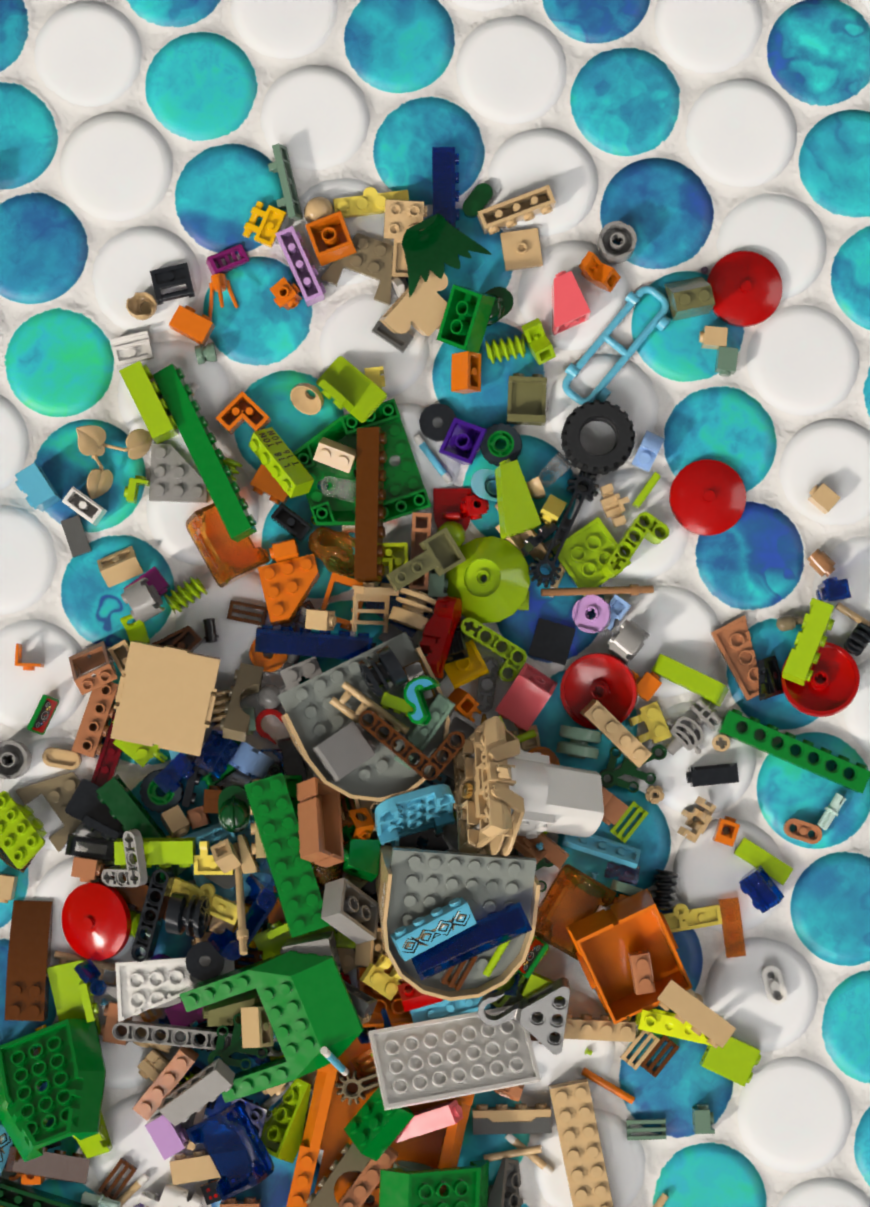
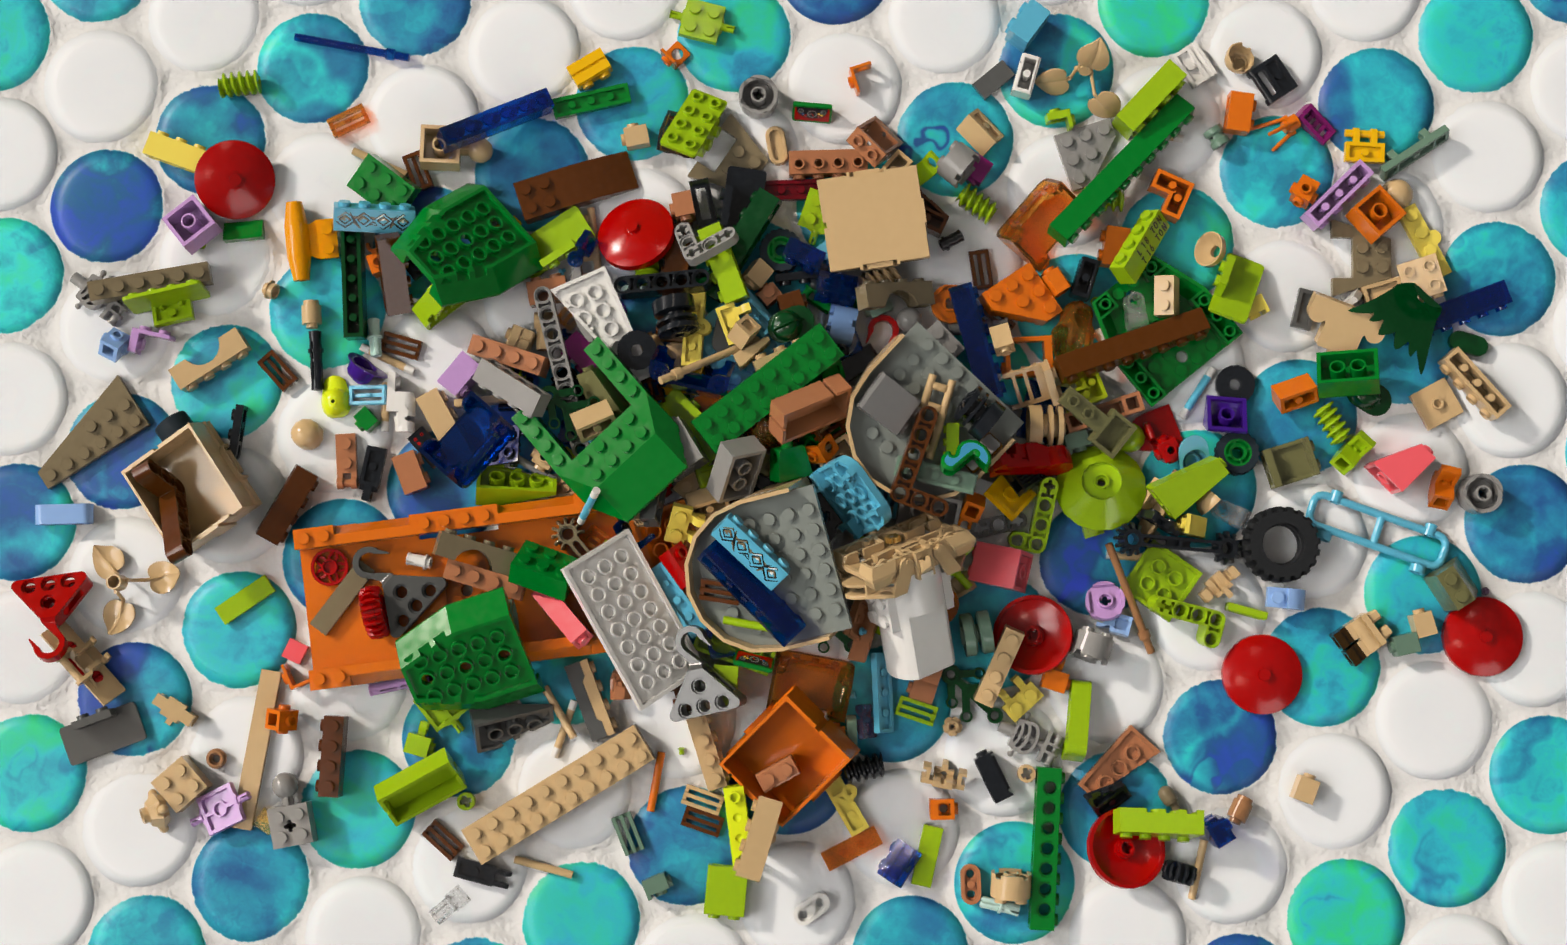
camera: 70 degrees right, 0 degrees up
black tile [528,618,576,666] -> none
none -> tan brick [990,868,1032,905]
none -> tan hips [1329,609,1393,667]

